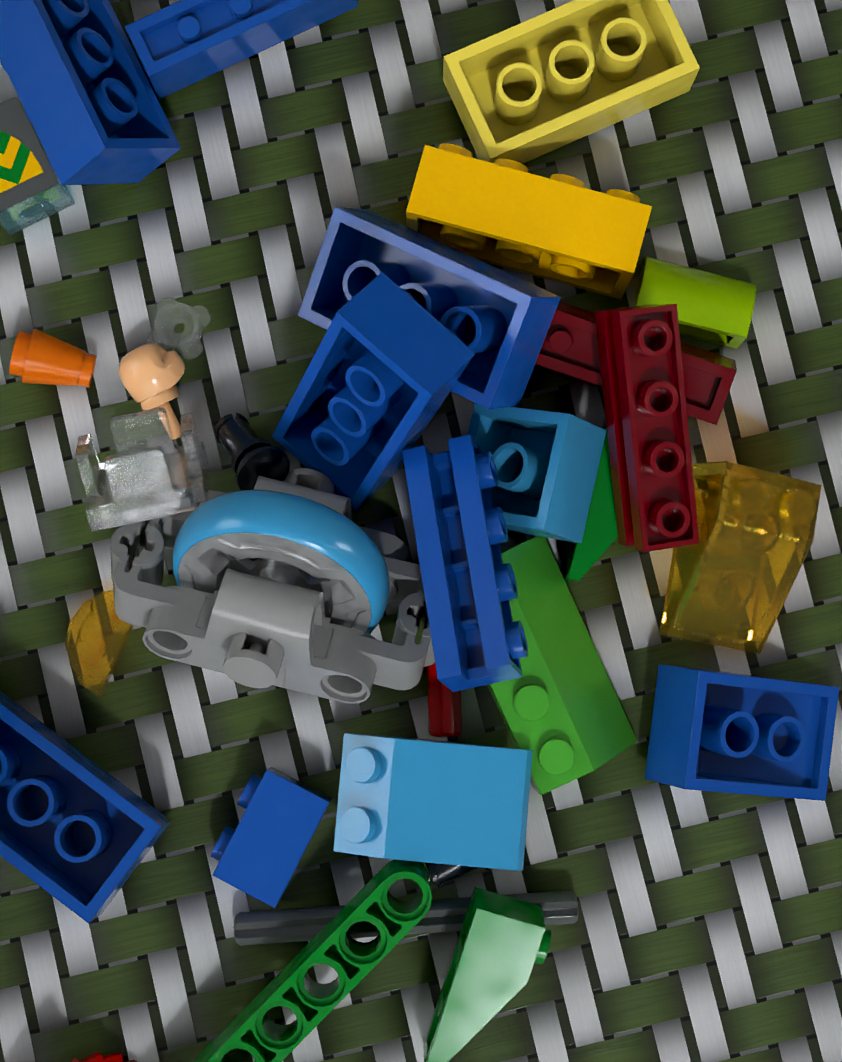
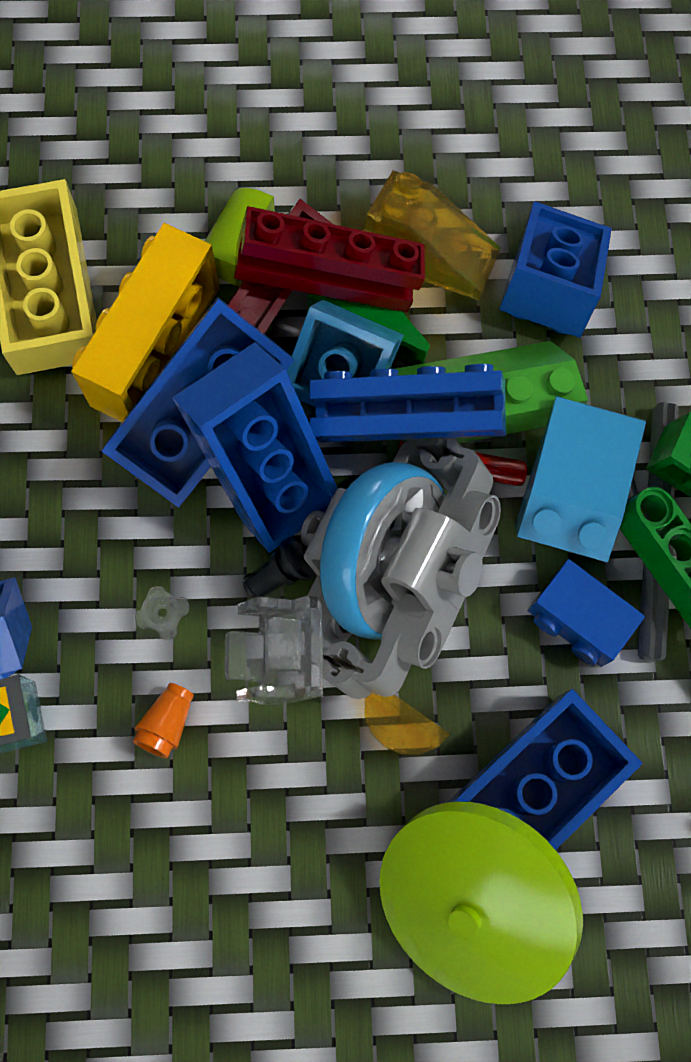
camera: 85 degrees left, 10 degrees down
light nougat piece [118,342,185,440] -> none

